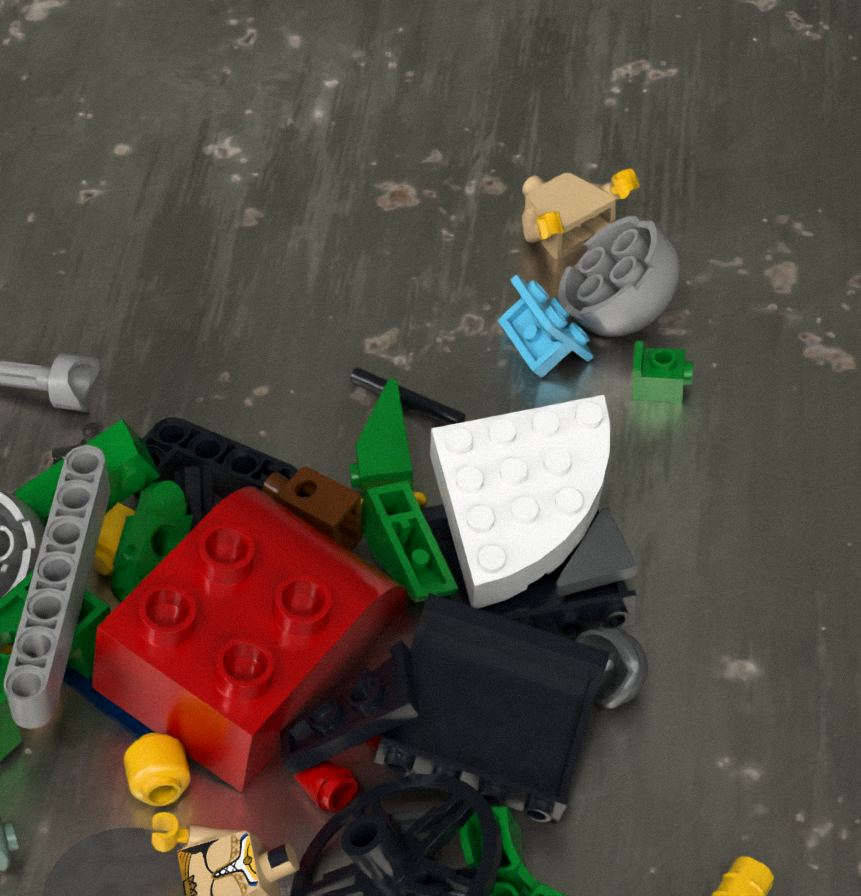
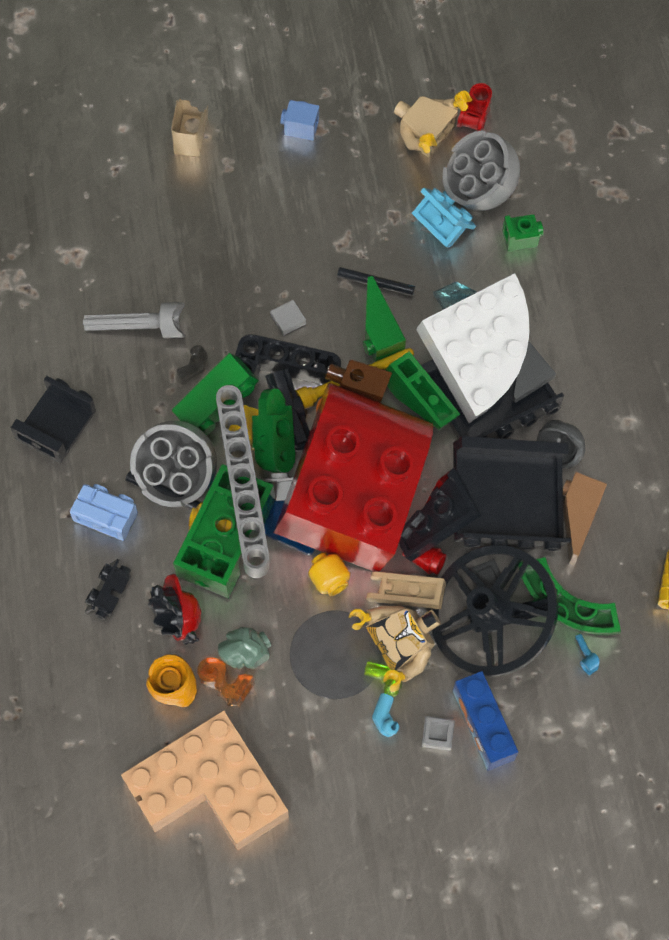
camera: 20 degrees left, 20 degrees up
none -> tan piece [172,98,208,157]
none -> light grey tile [270,300,306,336]
none -> medium blue brick [280,100,319,141]
none -> tan hinge [366,572,446,609]
none -> red piece [457,83,492,131]
none -> medium nougat slope [563,472,607,566]

